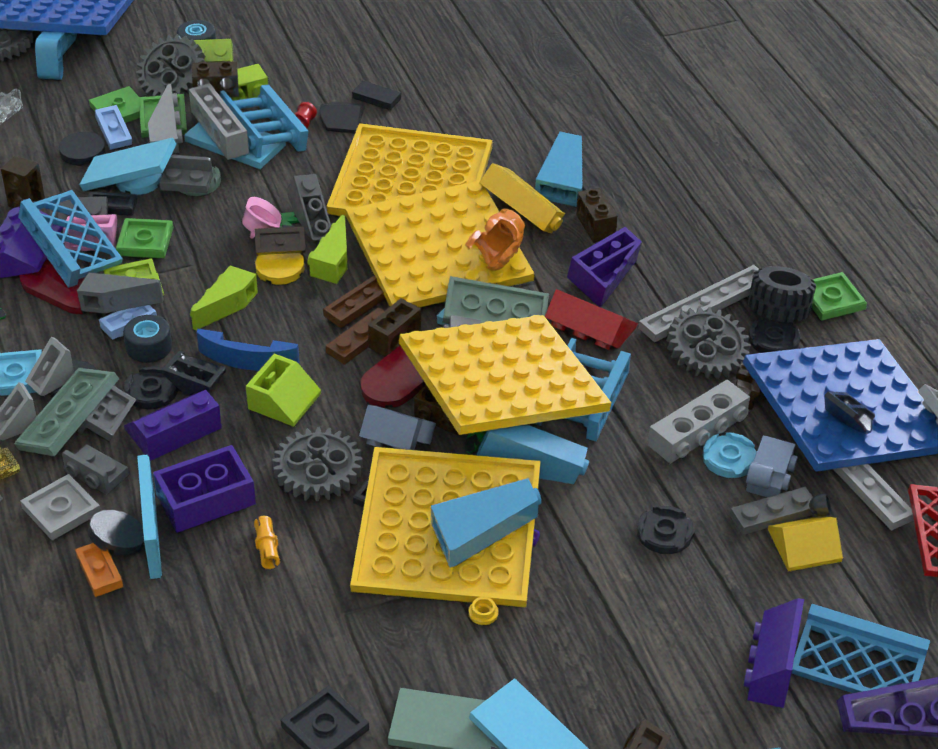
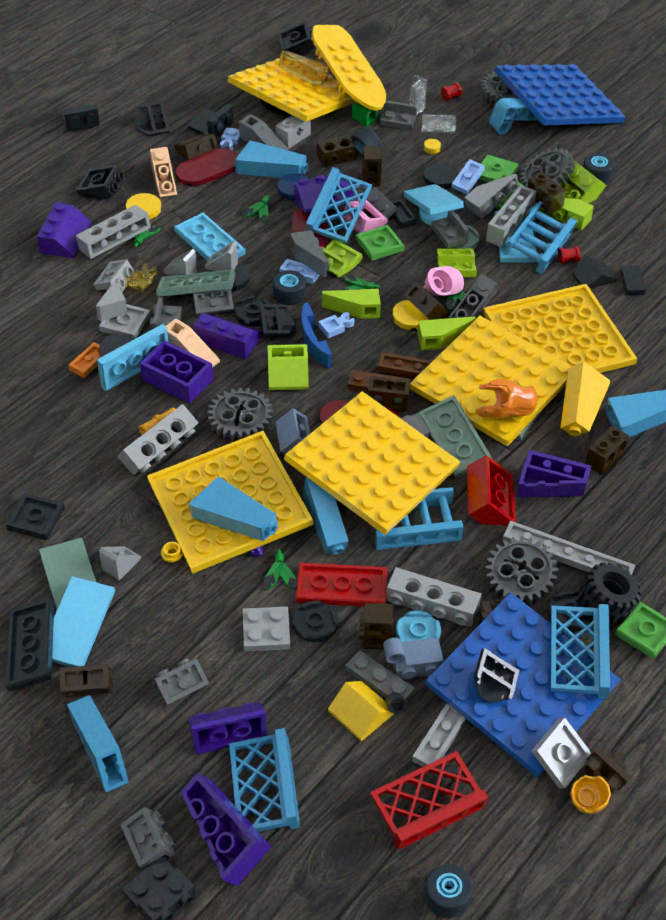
camera: 60 degrees right, 5 degrees up
none -> light grey slope [96,282,127,321]
none -> light grey slope [99,546,141,580]
none -> light grey brick [117,404,198,476]
none -> dark grey bracket [152,658,210,706]
none -> light nougat slope [166,319,220,368]
none -> light grey plate [243,607,290,652]
none -> green piece [264,549,297,590]
none -> red tile [296,563,387,607]
none -> light blue plate [319,312,355,338]
none -> green piece [342,275,380,290]
none -> dark brown brick [359,603,393,650]
none -> yellow tile [424,139,441,154]
none -> lime slope [437,248,477,277]
none -> dark azure fence [551,604,610,699]

